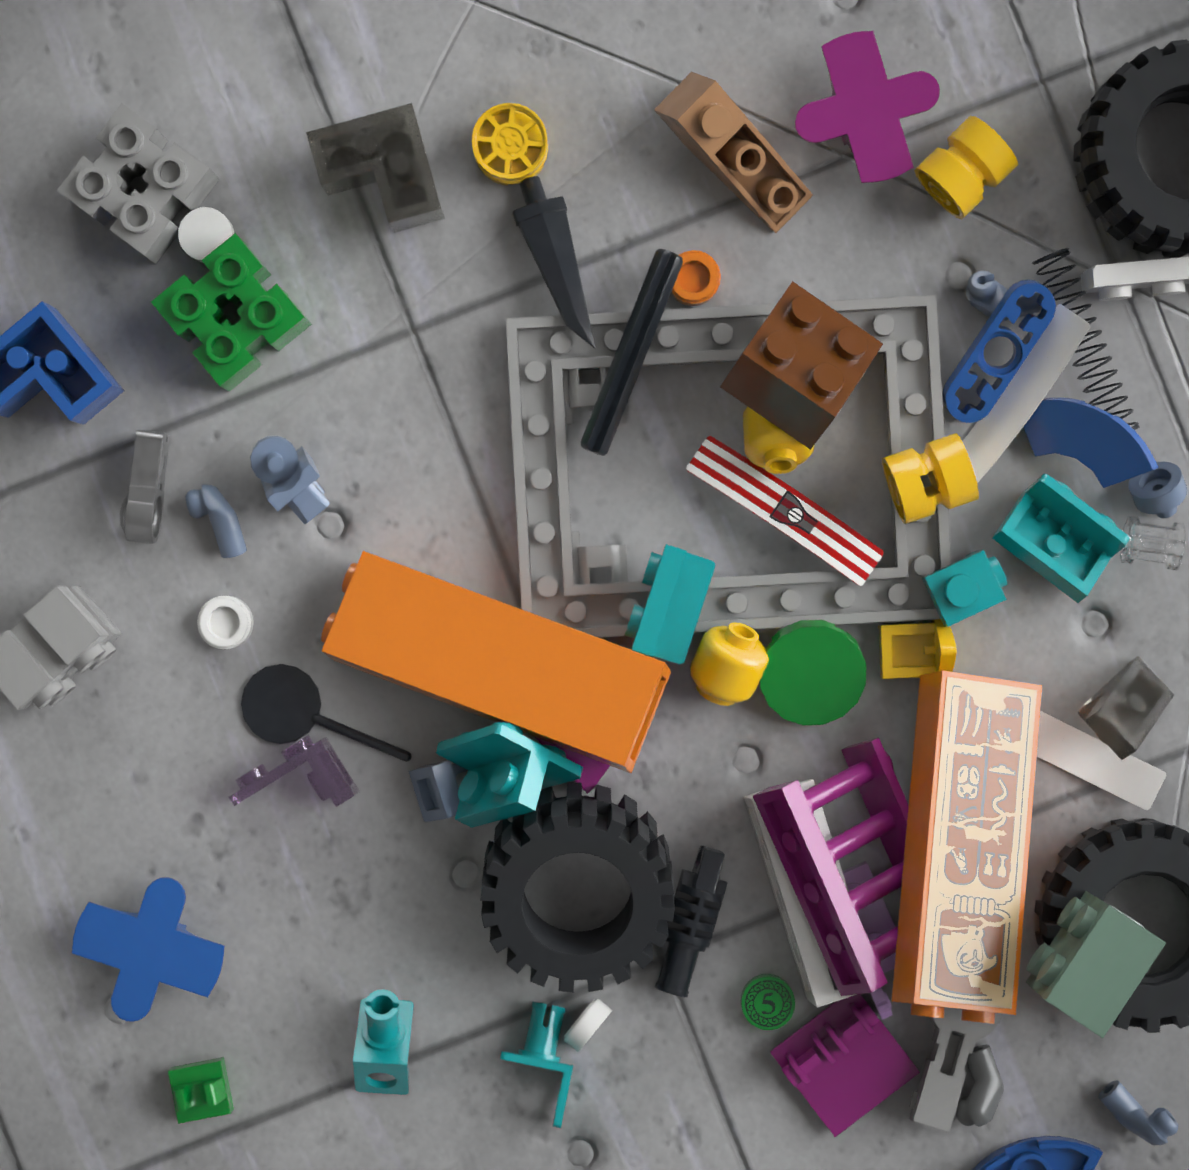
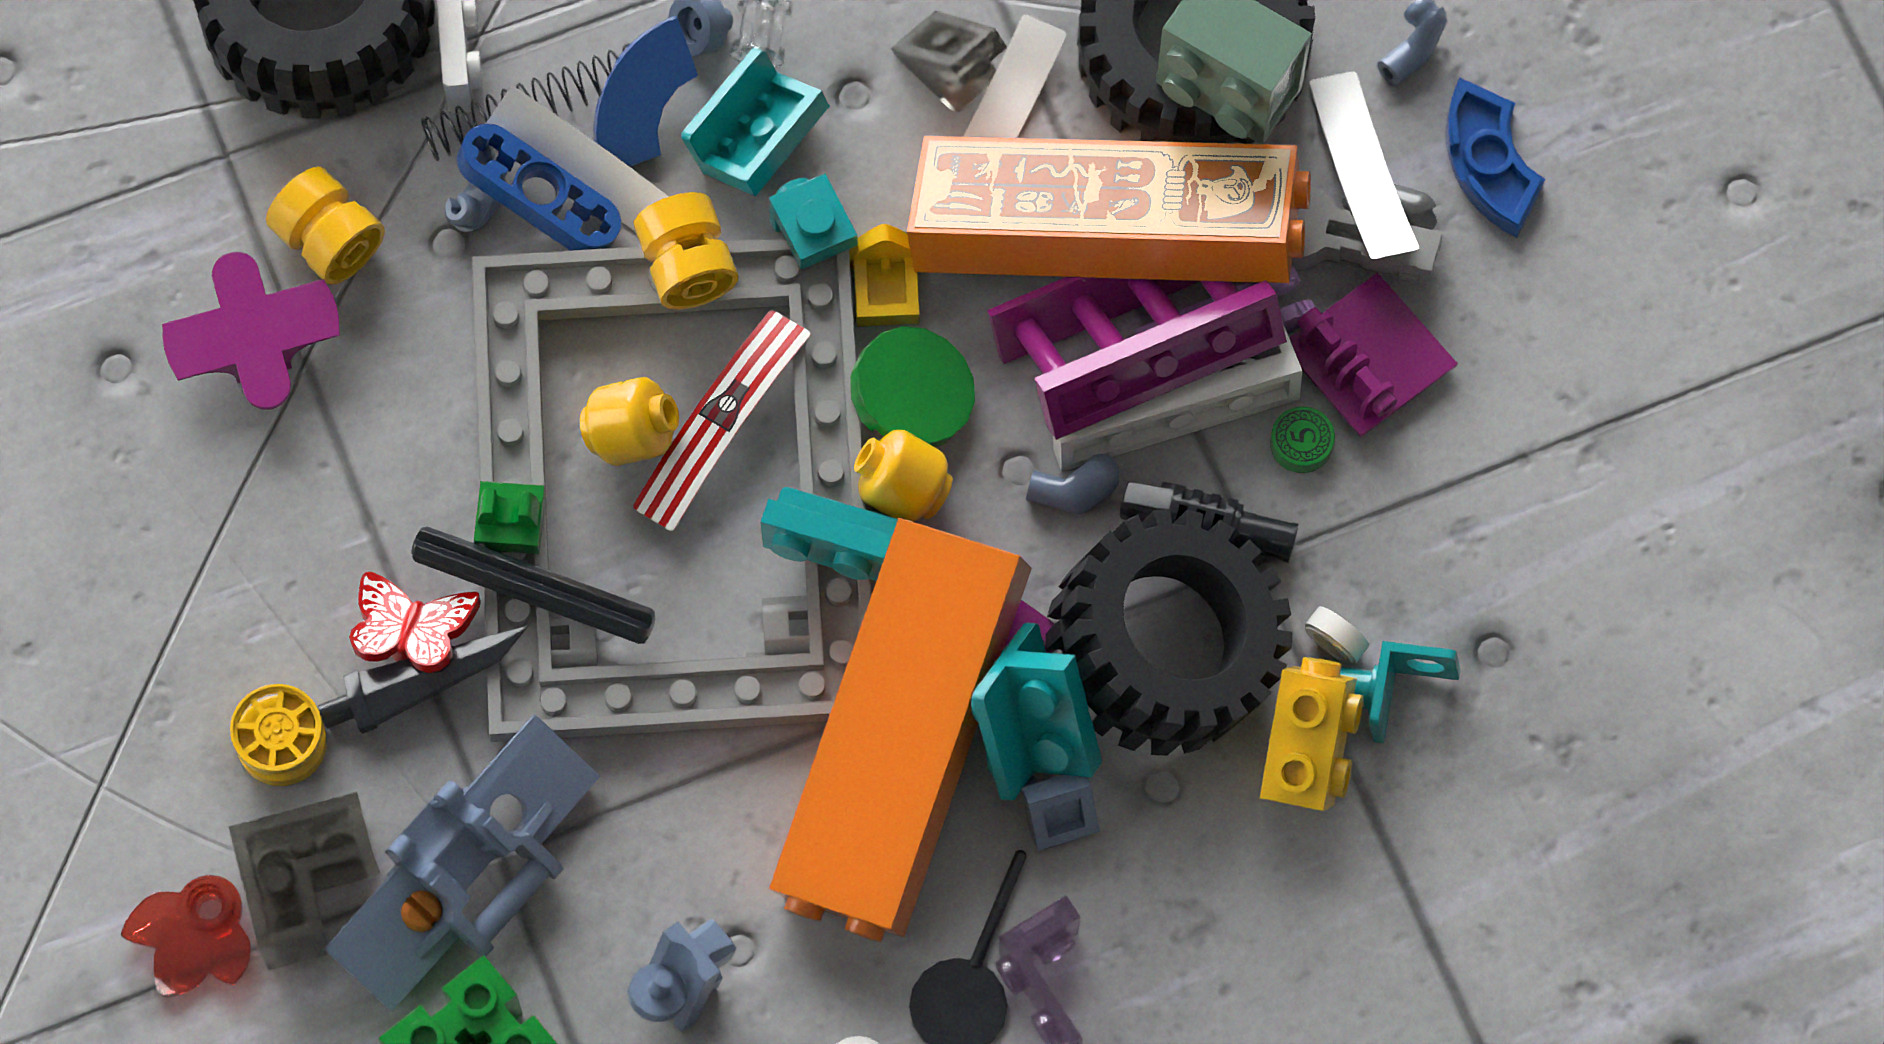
camera: 90 degrees left, 20 degrees down
teal bracket [353,989,414,1095] -> none
medium nougat slope [654,71,813,233] -> none
orange tile [671,250,721,306] -> none
reddish brown piece [720,281,883,450] -> none
none -> clear red plate [121,875,251,997]
none -> sand blue piece [324,715,600,1011]
none -> animal [349,572,481,673]
none -> green tile [474,481,546,554]
none -> sand blue arm [1026,453,1119,514]
none -> yellow brick [1259,657,1363,811]
none -> white sticker [1309,71,1419,259]

